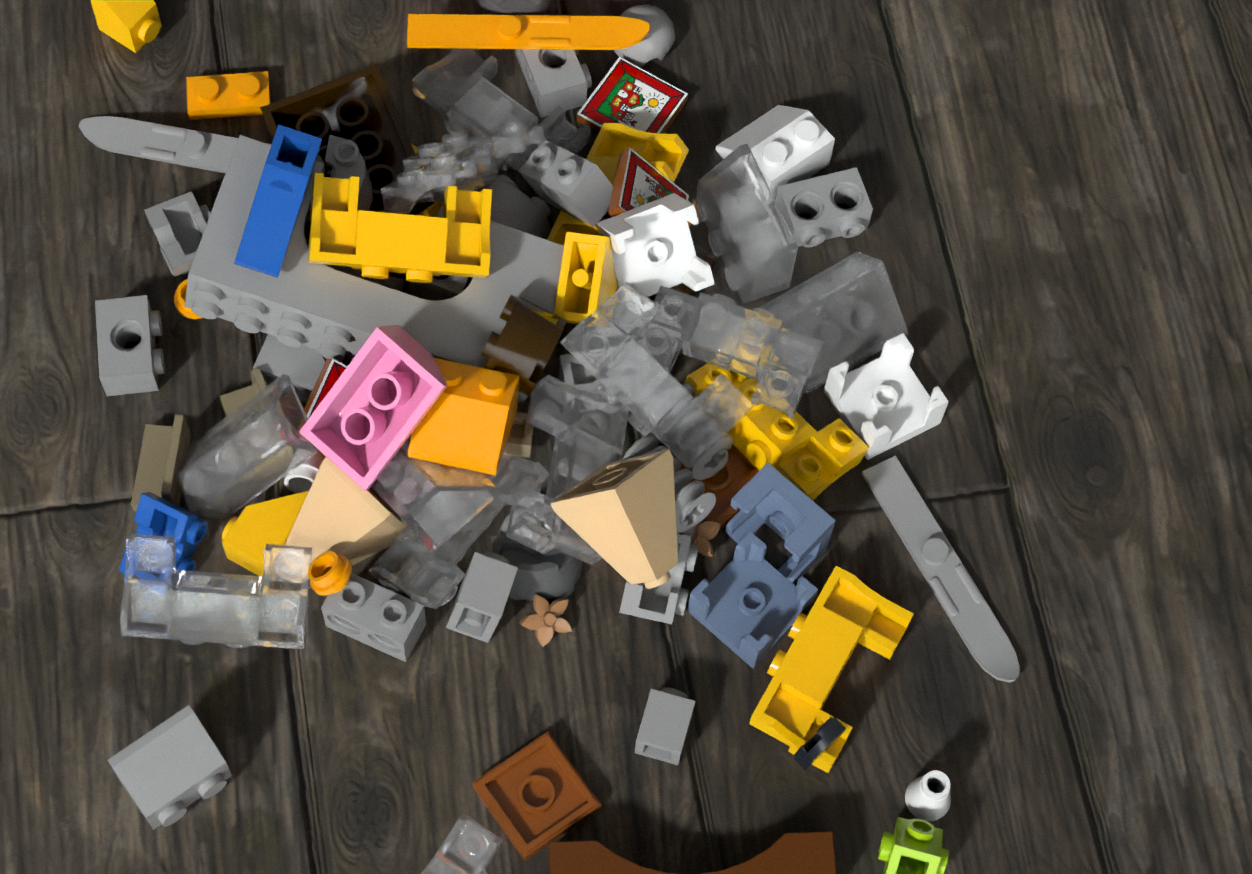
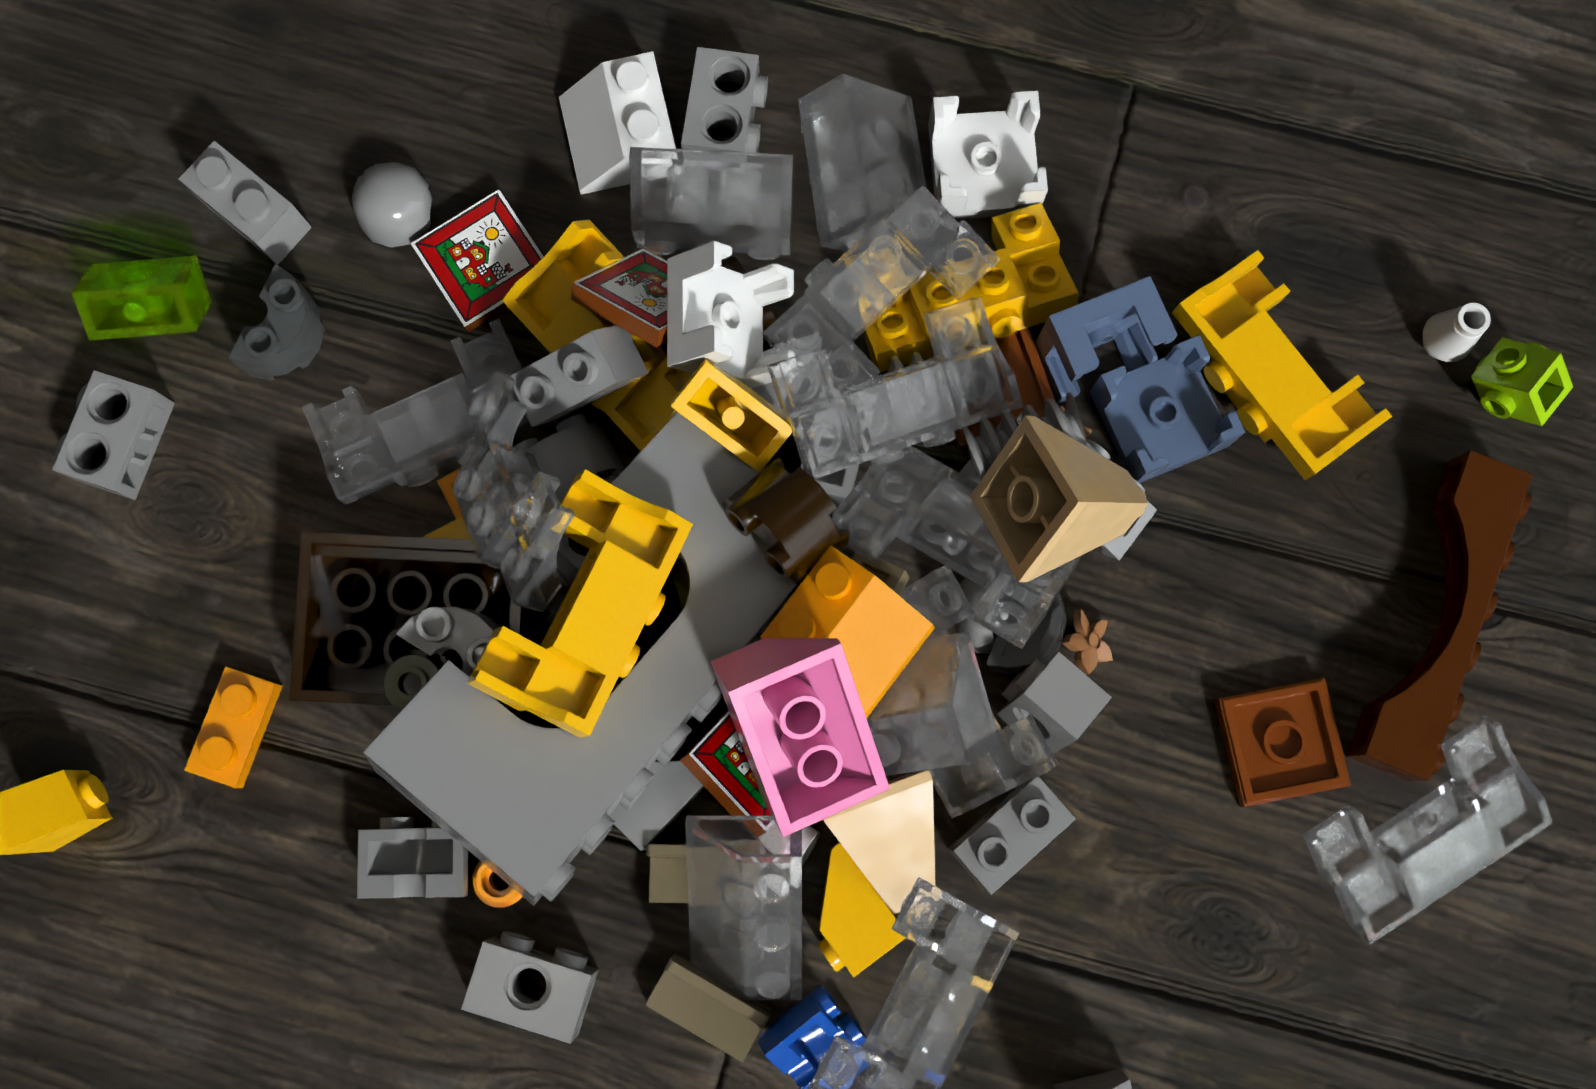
camera: 60 degrees left, 15 degrees up
light grey piece [79,116,272,173] -> none
blue slope [234,124,322,278] -> none
light orange plate [307,551,352,596] -> none
light orange piece [407,14,650,50] -> none
light grey brick [515,49,592,118] -> none
light grey brick [634,688,695,765] -> none
black tile [794,717,846,770] -> none
light grey piece [861,455,1020,683] -> none

